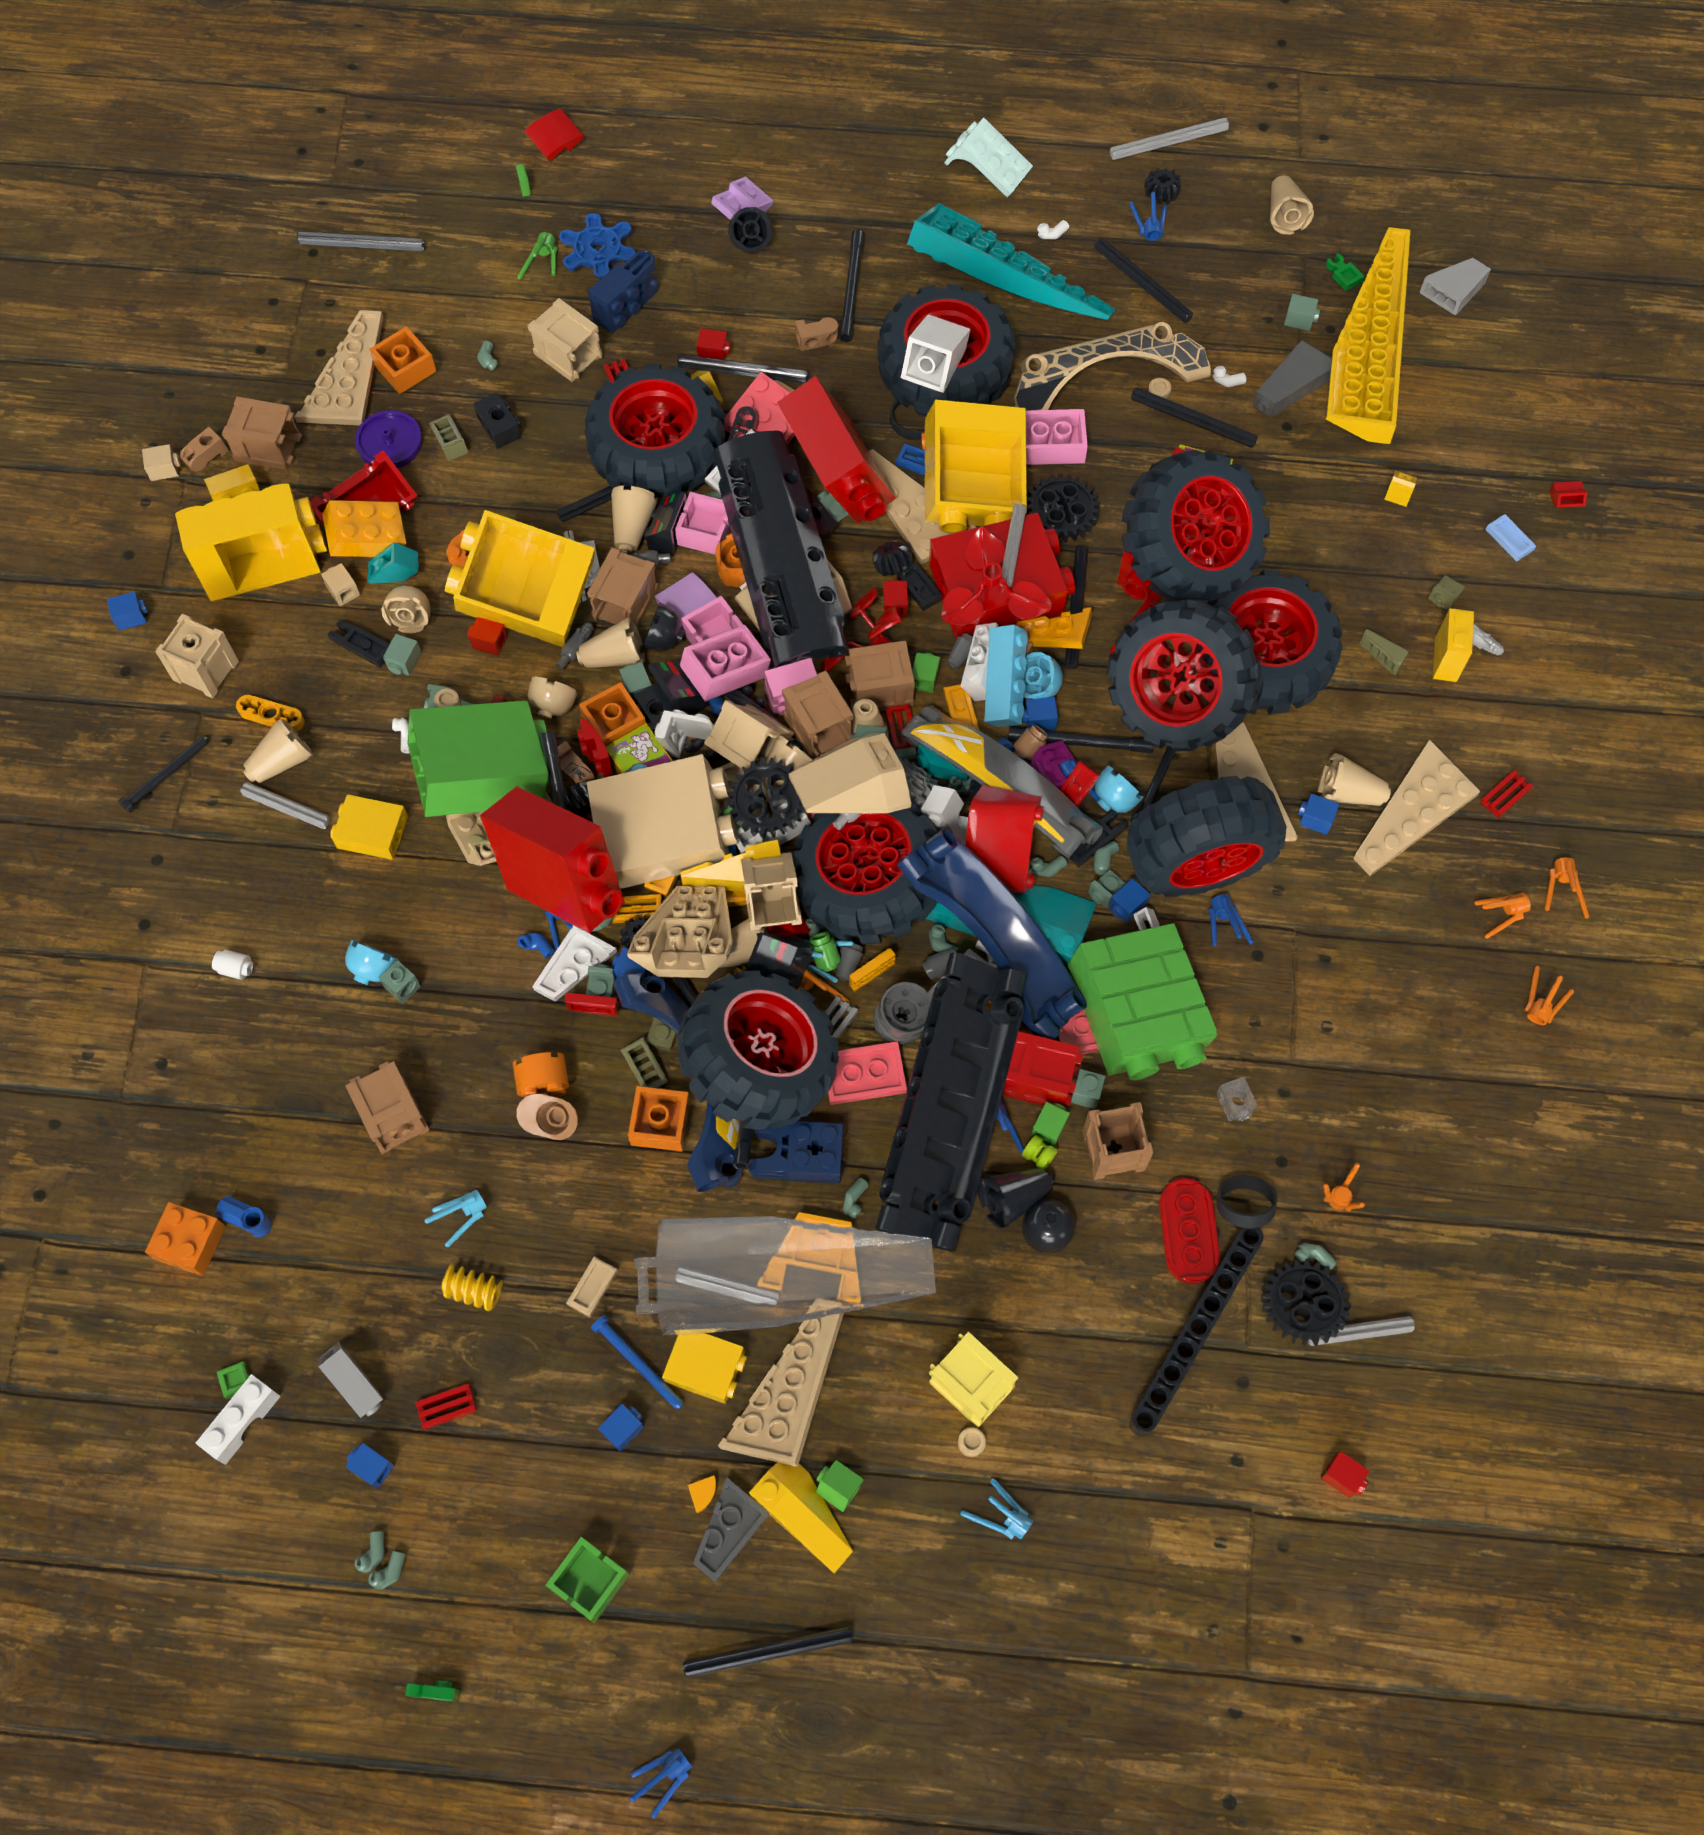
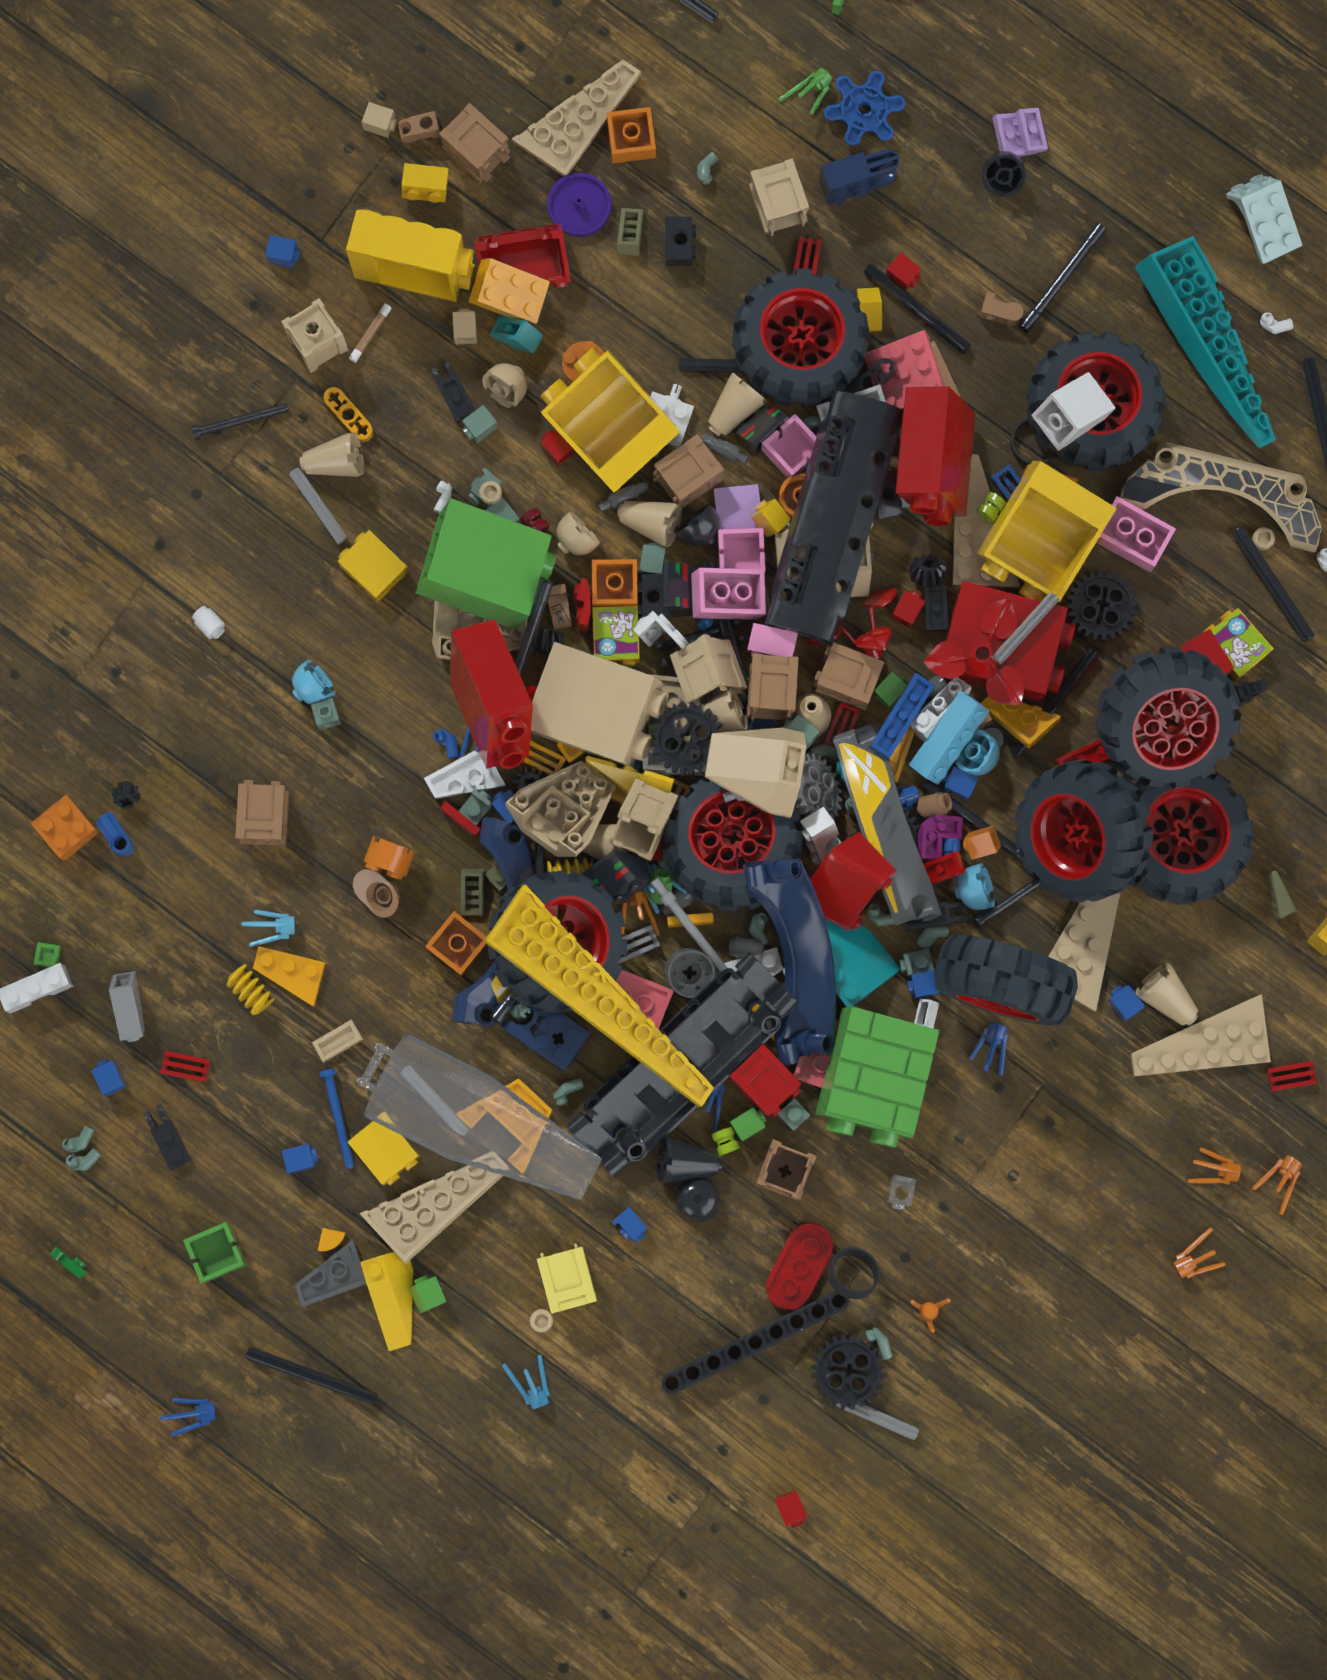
camera: 30 degrees right, 15 degrees up
none -> black gear [112,781,140,809]
none -> black hinge [143,1104,192,1171]
none -> light orange wing [253,947,326,1007]
none -> medium nougat bar [349,303,392,363]
none -> yellow wing [484,884,714,1107]
none -> sand green arm [510,1002,530,1023]
none -> blue brick [612,1207,647,1244]
none -> light grey bar [651,877,727,972]
none -> yellow brick [751,499,791,537]
none -> blue plate [869,673,935,760]
none -> orange brick [963,825,1001,860]
none -> lime wheel [976,492,1007,524]

